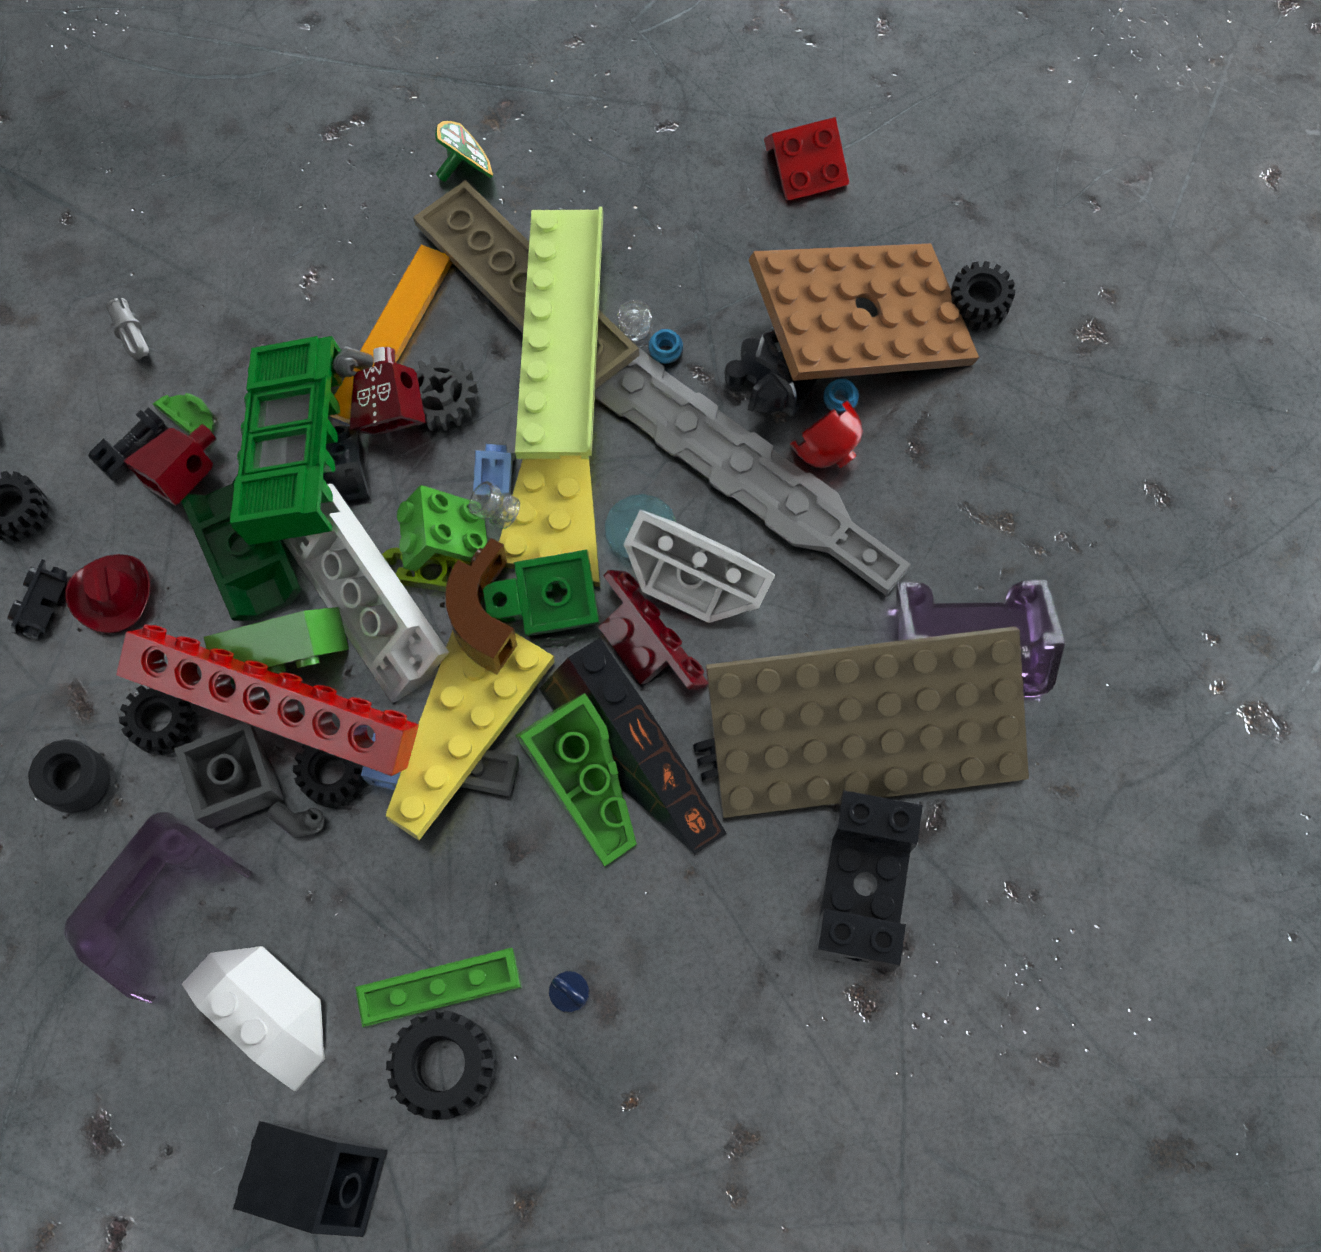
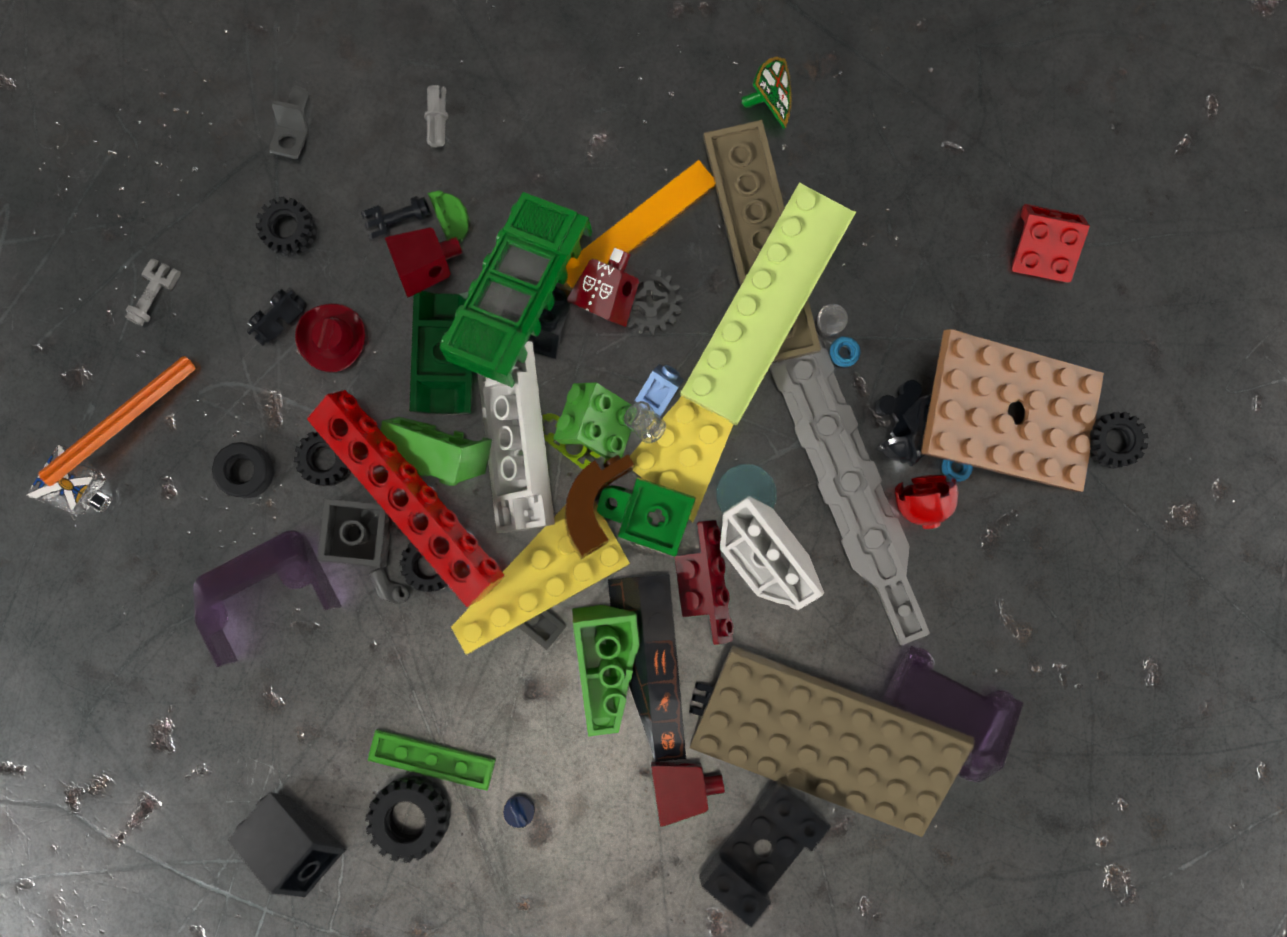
camera: 25 degrees right, 15 degrees up
white wedge [182,946,325,1092] -> none
dark grey arm [333,347,374,378] -> none
none -> dark red torso [651,762,725,827]

